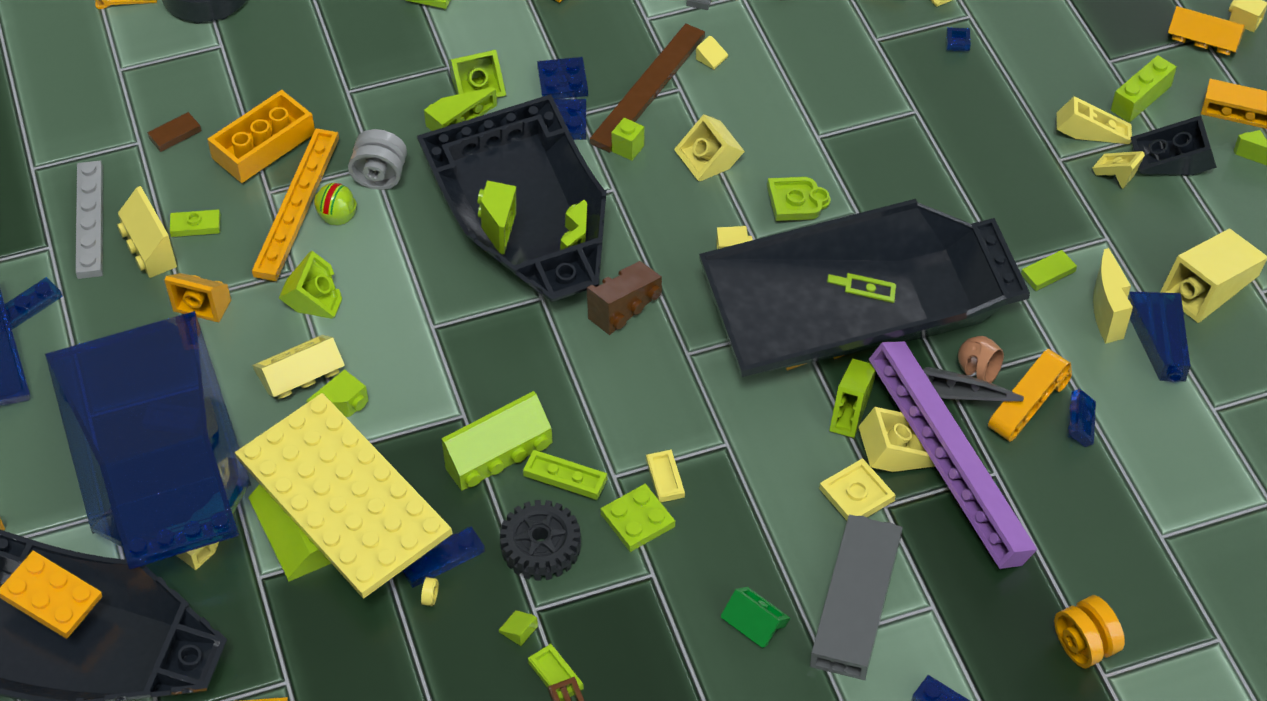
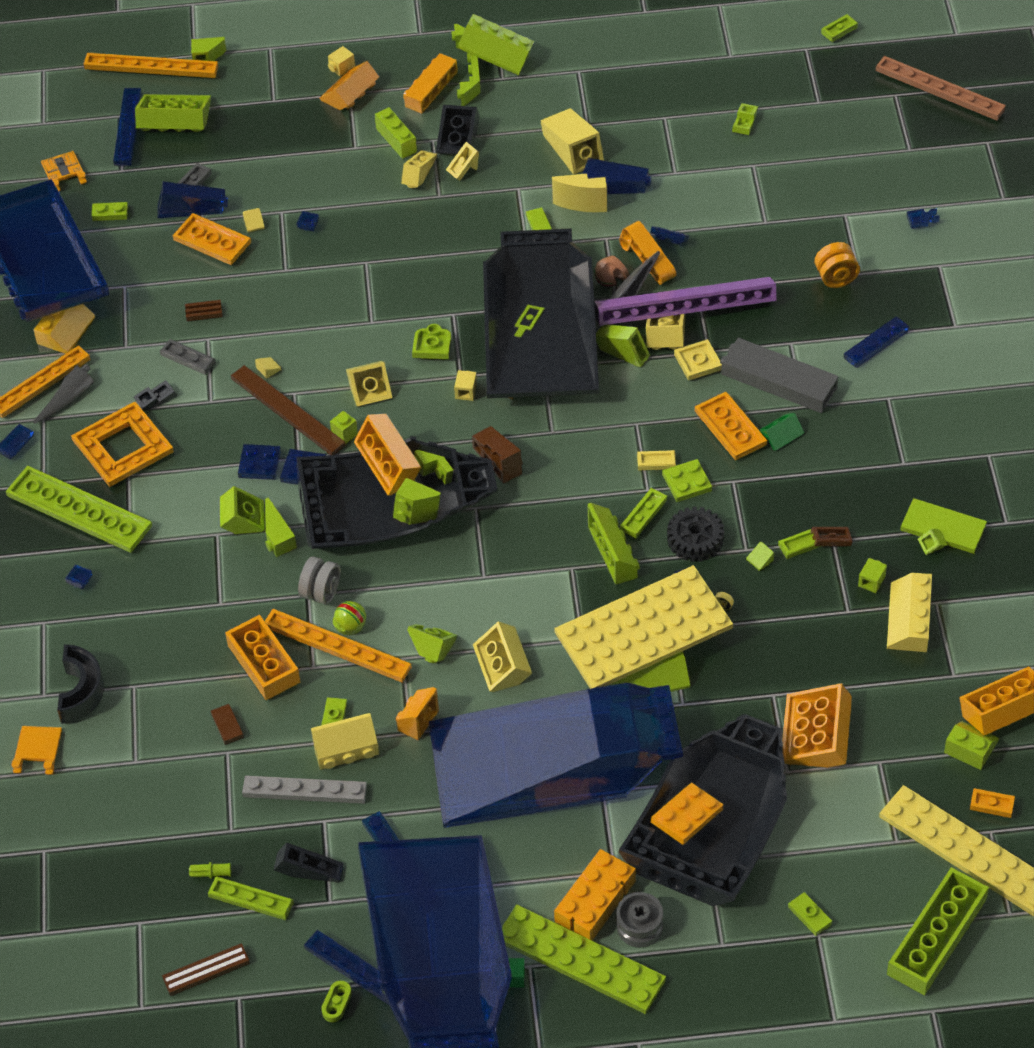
camera: 75 degrees left, 0 degrees up
lime slope [306,369,369,417] -> none
none -> light orange slope [354,414,421,496]
none -> light orange plate [695,392,767,461]

